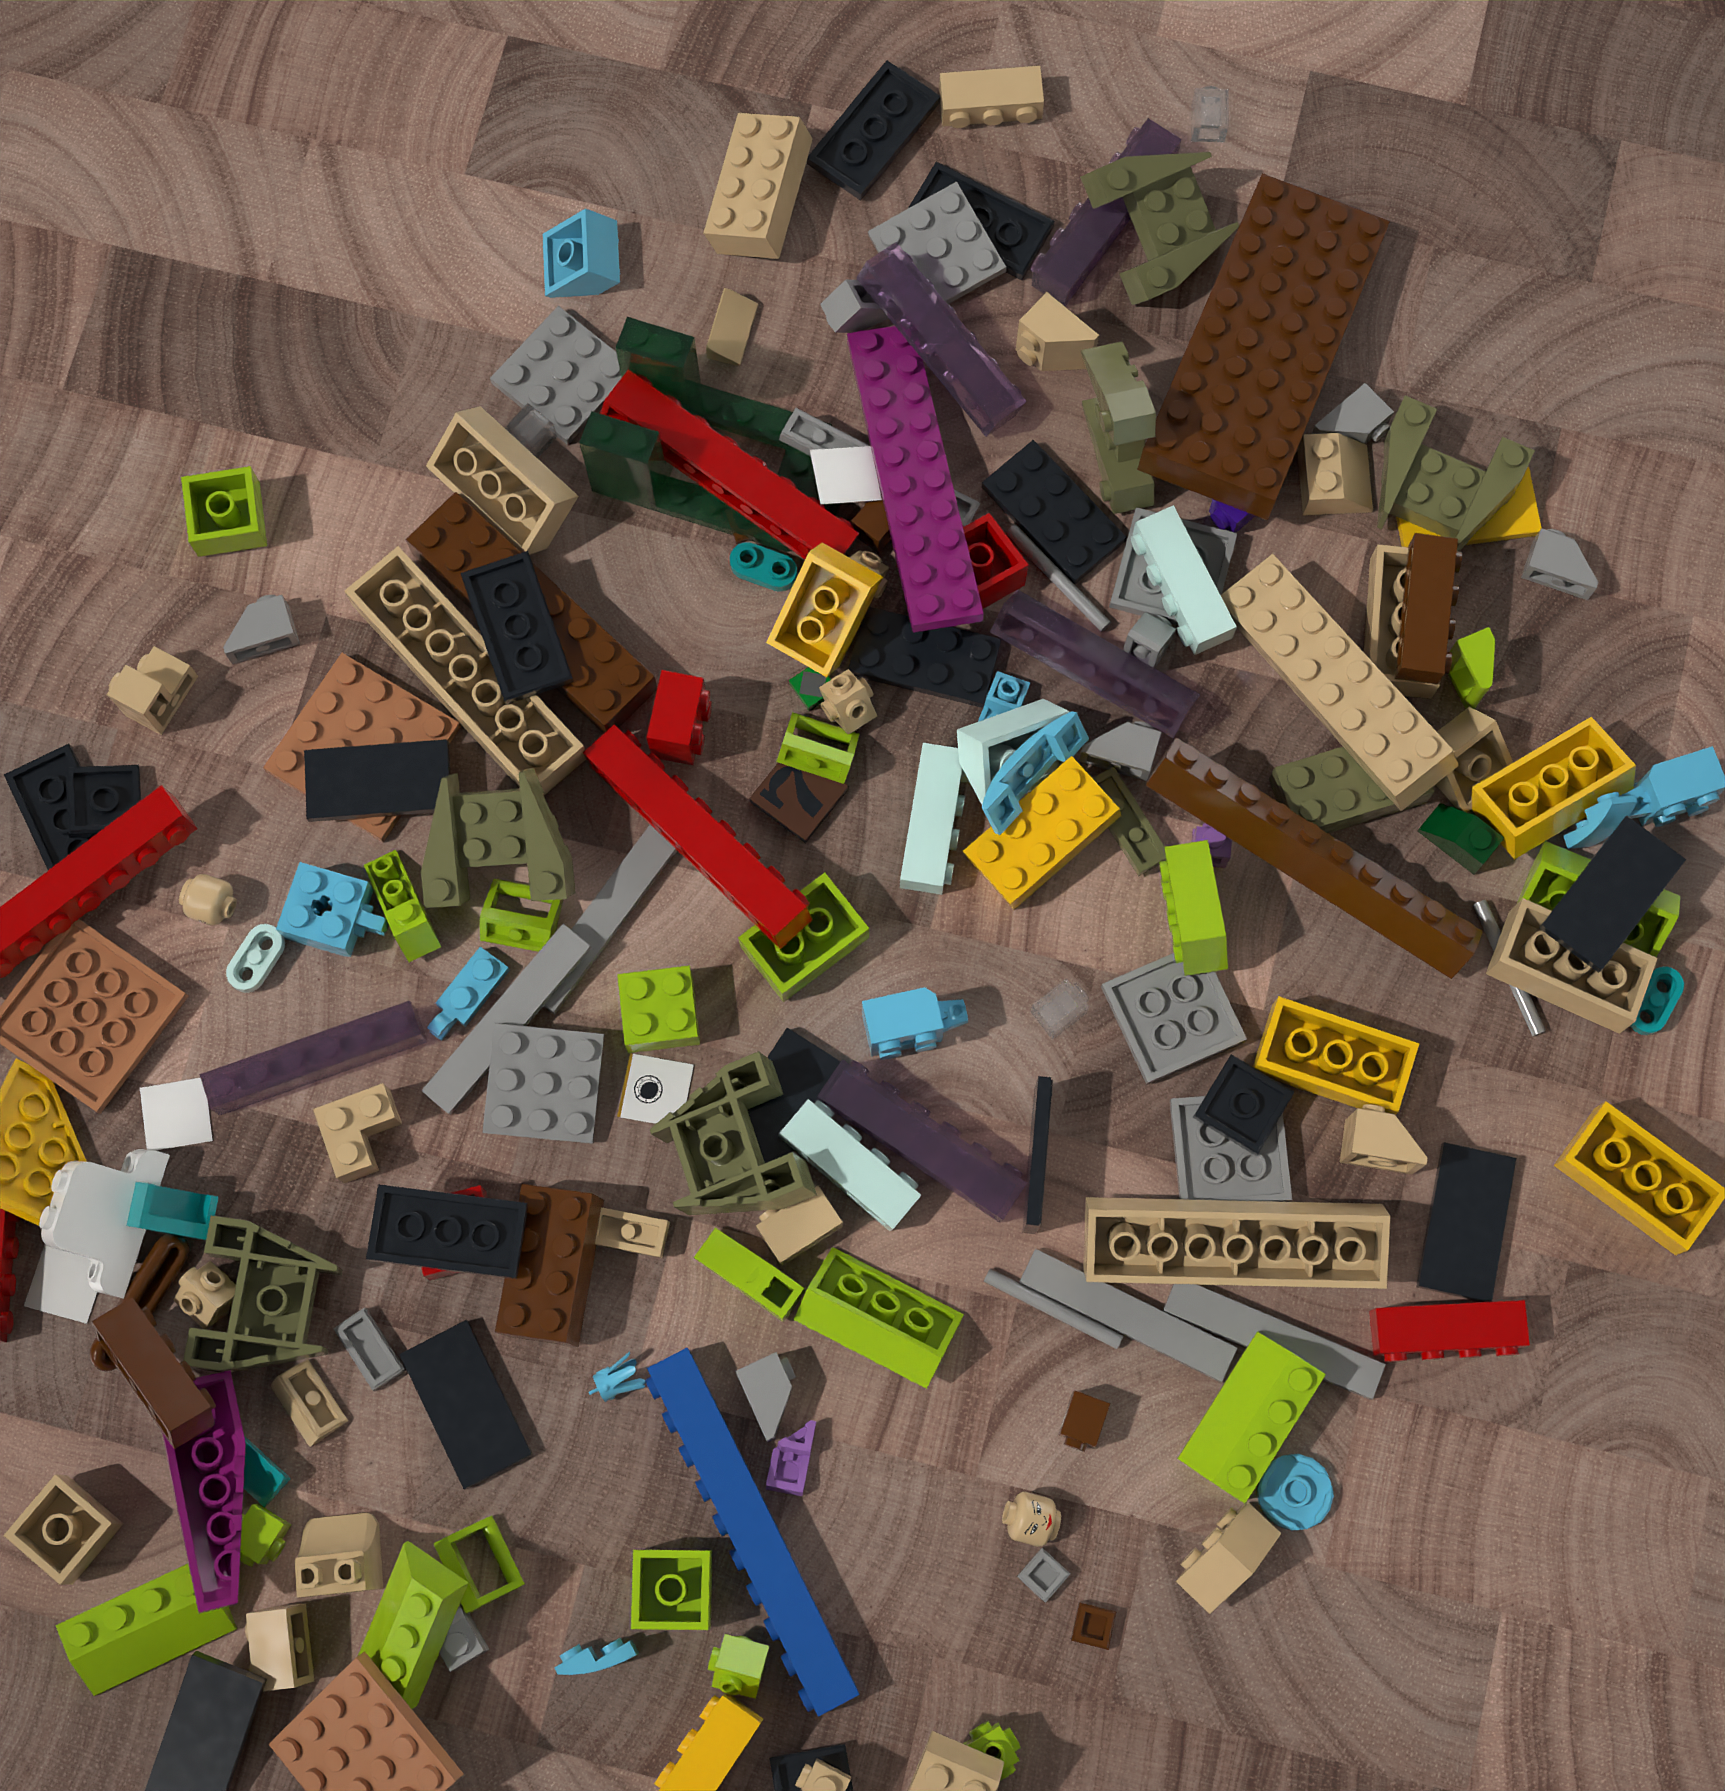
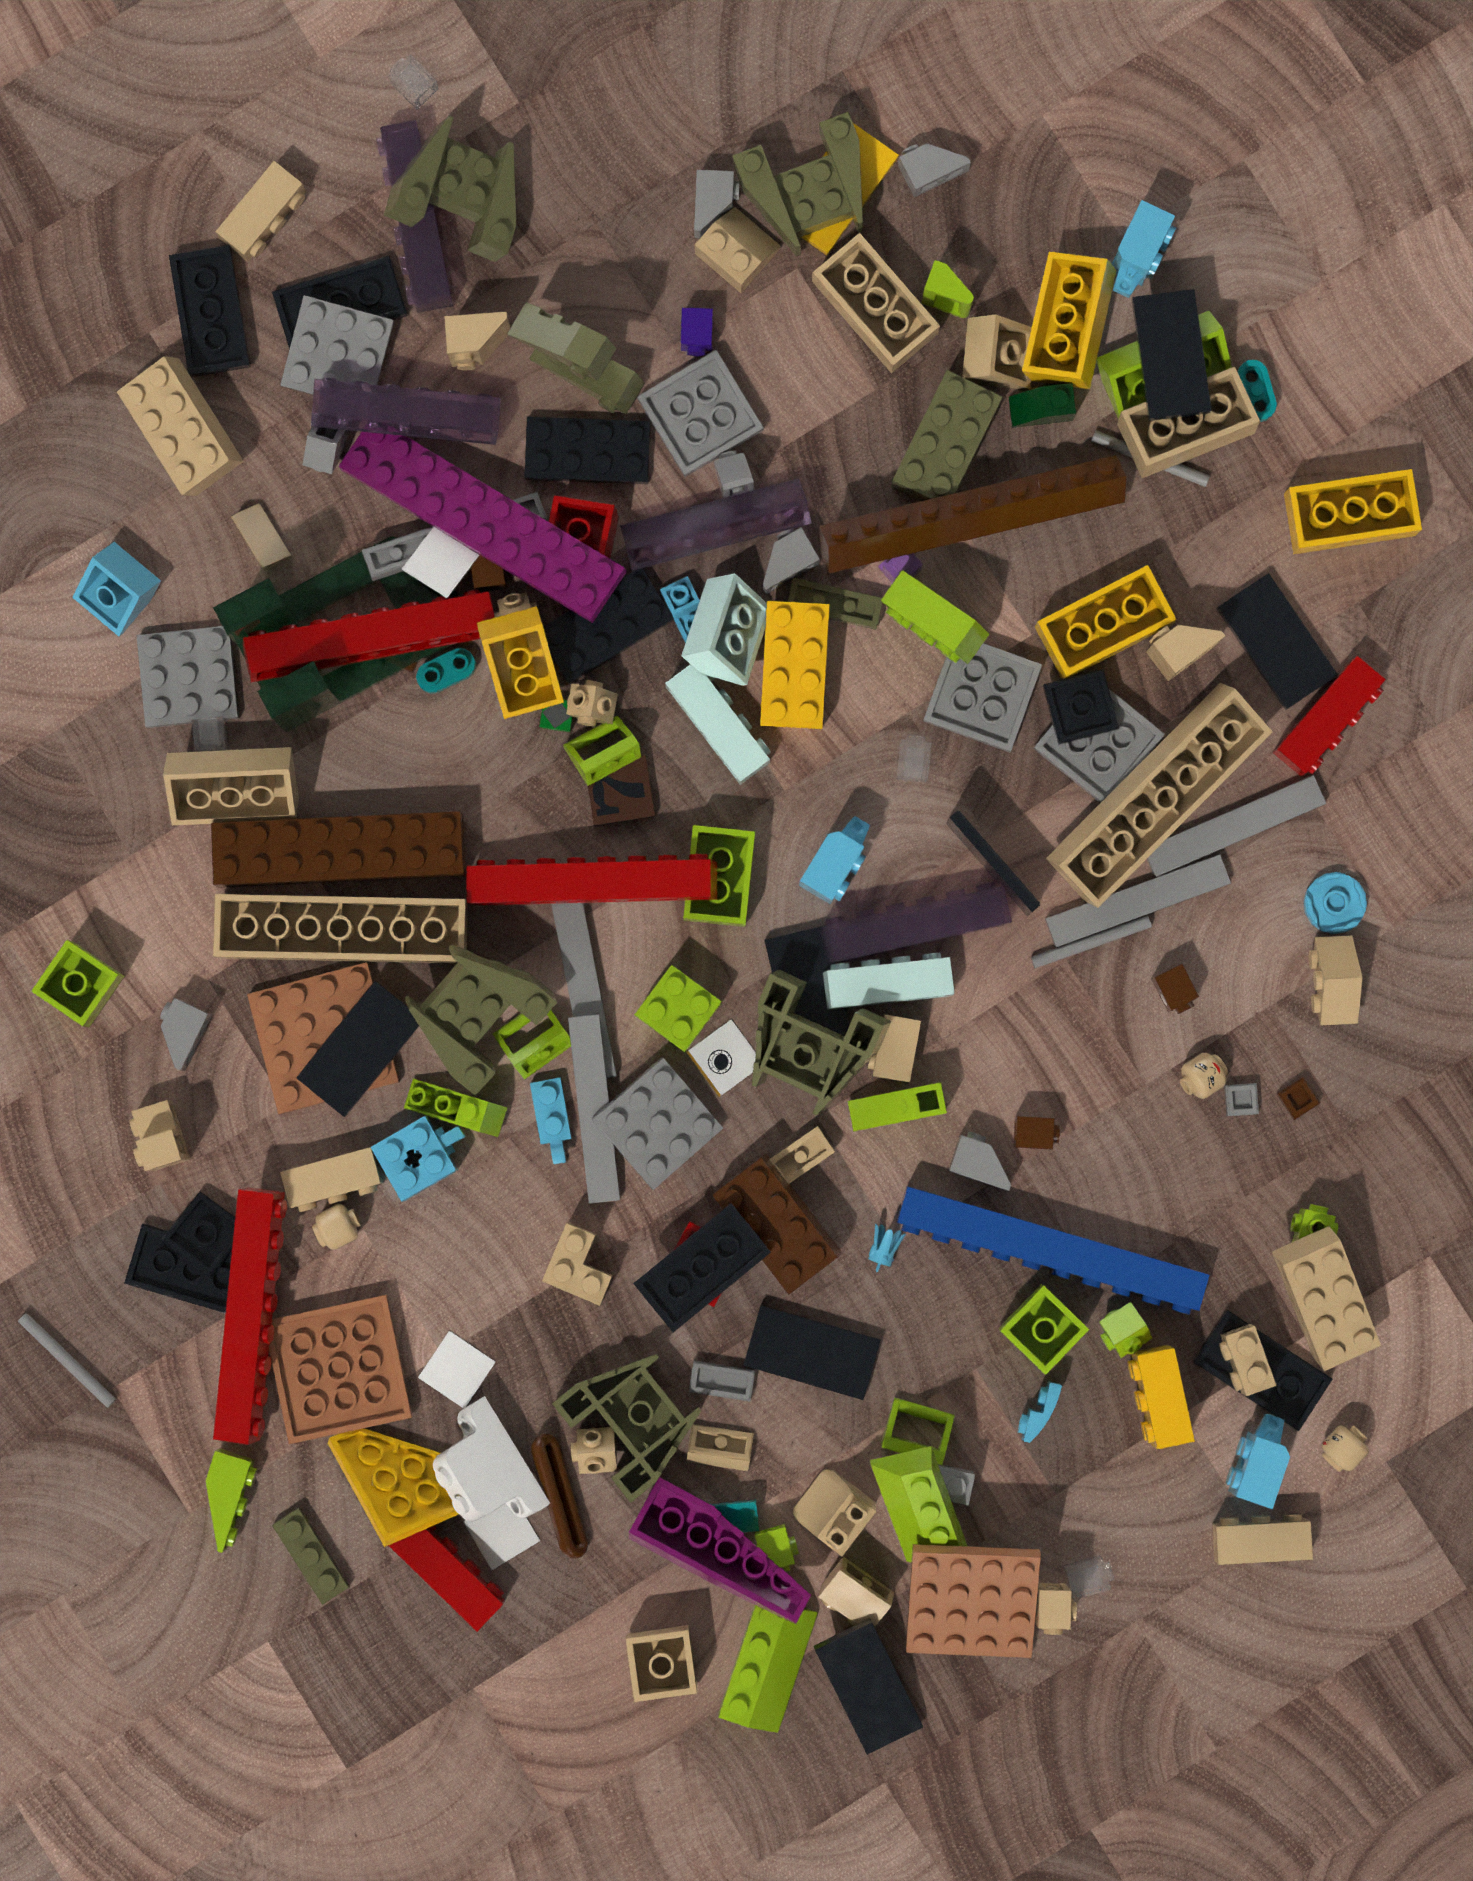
camera: 45 degrees left, 10 degrees up
reddish brown brick [92,1298,216,1449] -> none
teal panel [126,1182,218,1240] -> none
clear purple brick [199,1000,428,1115] -> none
light aqua plate [226,924,285,993] -> none
black tile [460,551,574,705] -> none
red brick [646,670,712,765] -> none
medium lavender slope [766,1420,816,1496] -> none
lime slope [794,1247,964,1389] -> none
medium azure slope [982,711,1089,835] -> none
light grey bar [1006,524,1111,632] -> none
light aqua brick [1131,505,1237,655] -> none
reddish brown brick [1137,173,1390,520] -> none
lime slope [1177,1332,1326,1504] -> none
tan brick [1220,554,1459,811] -> none
reddish brown brick [1395,533,1462,685] -> none
medium azure slope [1563,792,1637,849] -> none
none -> tan brick [280,1147,384,1212]
none -> reddish brown brick [1013,1116,1060,1150]

